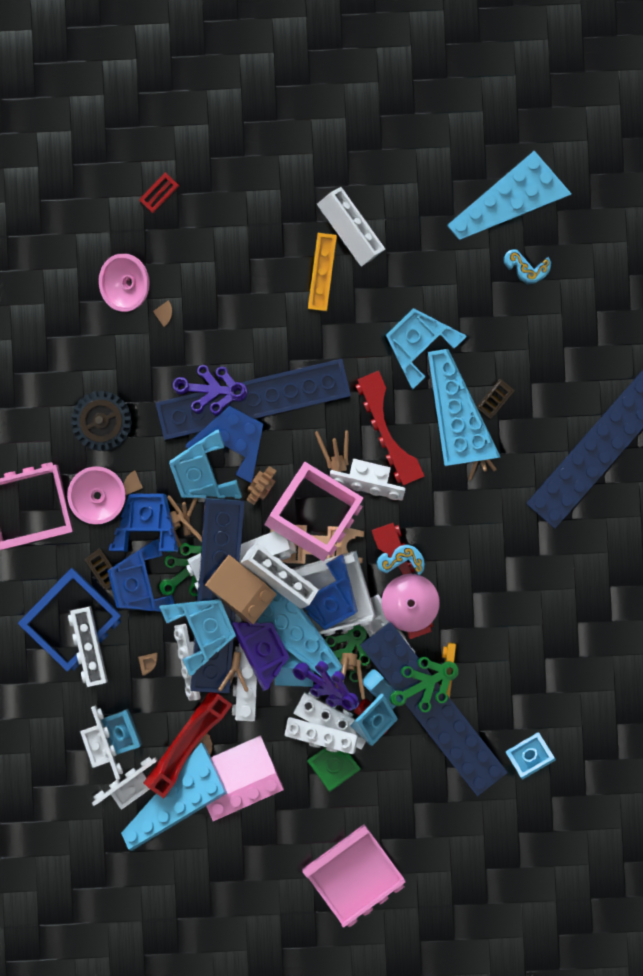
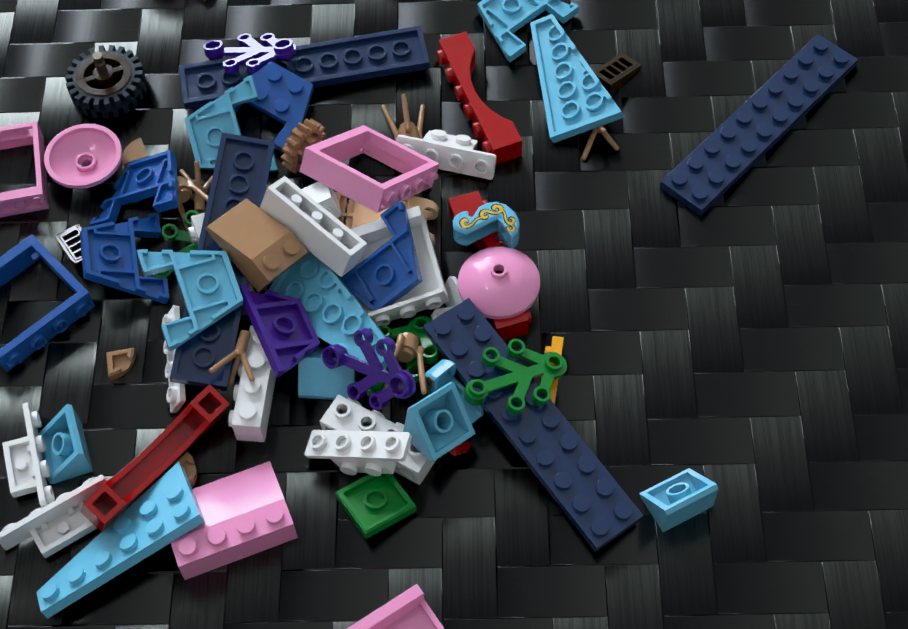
camera: 10 degrees right, 30 degrees down
white brick [68,606,108,687] -> none

